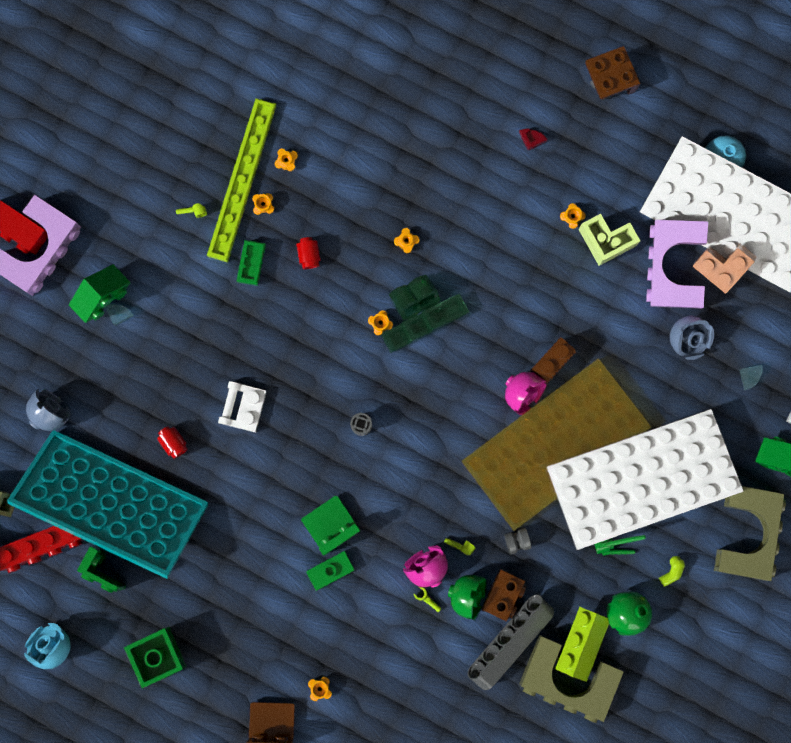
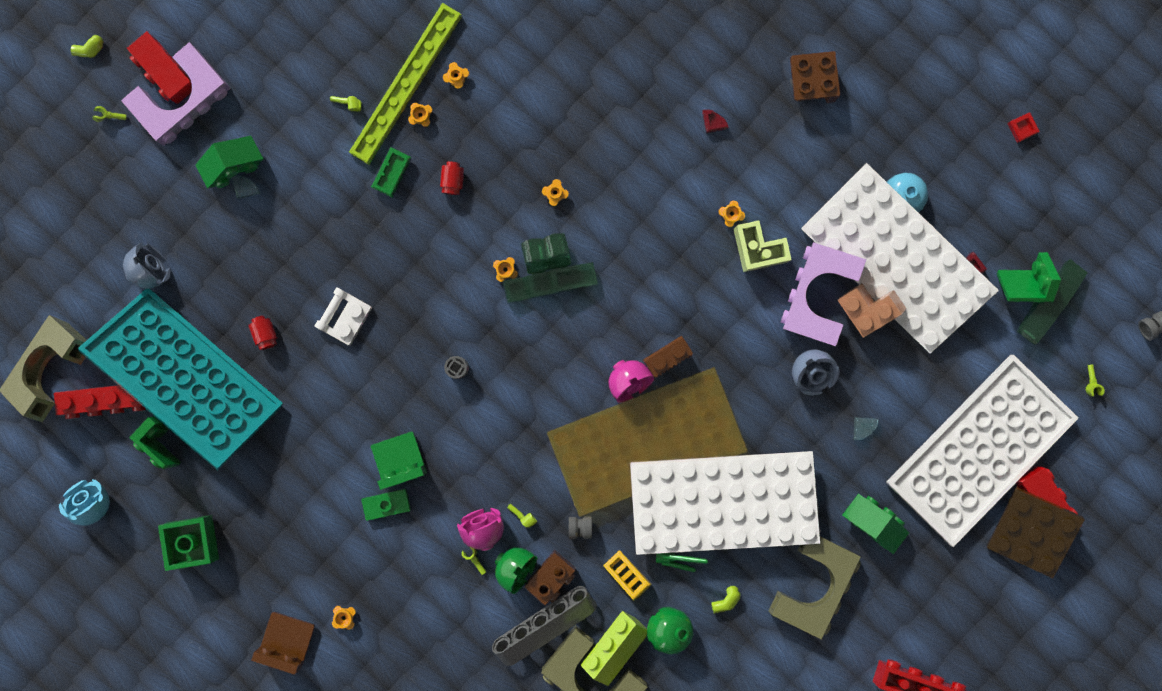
camera: 20 degrees right, 5 degrees up
none -> yellow slope [603,550,652,600]

